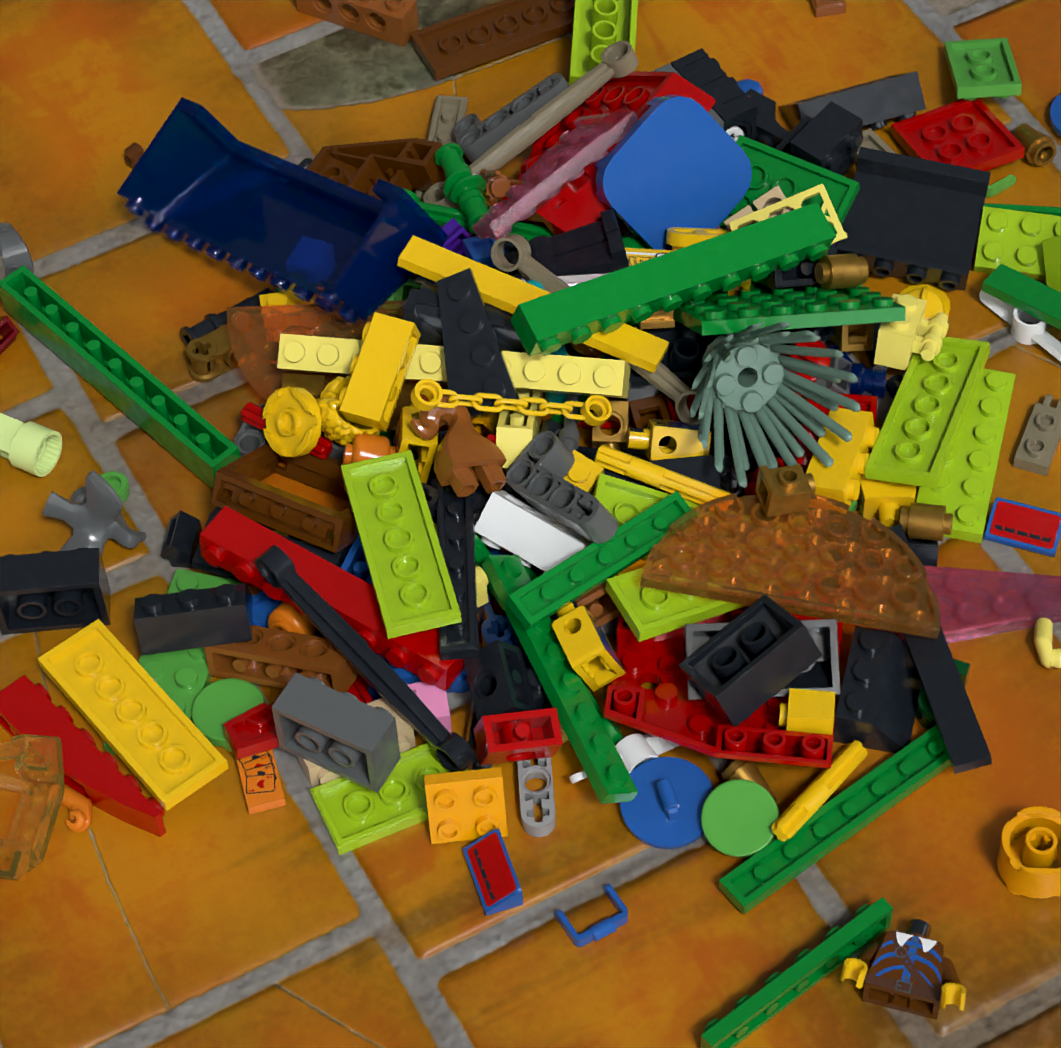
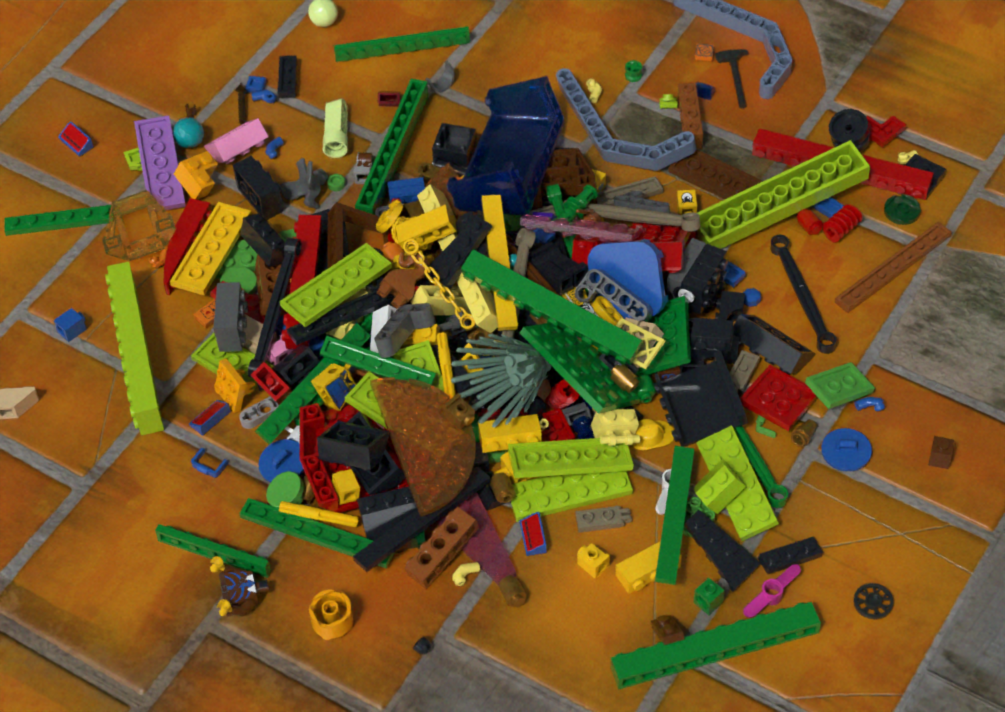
camera: 60 degrees right, 0 degrees up
none -> blue brick [54,308,87,342]
none -> lime brick [105,262,164,436]
none -> light grey leg [354,152,373,184]
none -> blue brick [387,177,425,204]
none -> dark orange brick [405,506,479,589]
none -> black container [432,123,477,168]
none -> sand blue beam [556,68,697,170]
none -> dark grey beam [575,269,653,321]
none -> light yellow arm [586,79,602,103]
none -> green wheel [625,60,642,82]
none -> lime plate [659,94,677,109]
none -> yellow brick [676,190,697,215]
none -> black piece [770,234,837,354]
none -> blue arm [854,397,885,411]

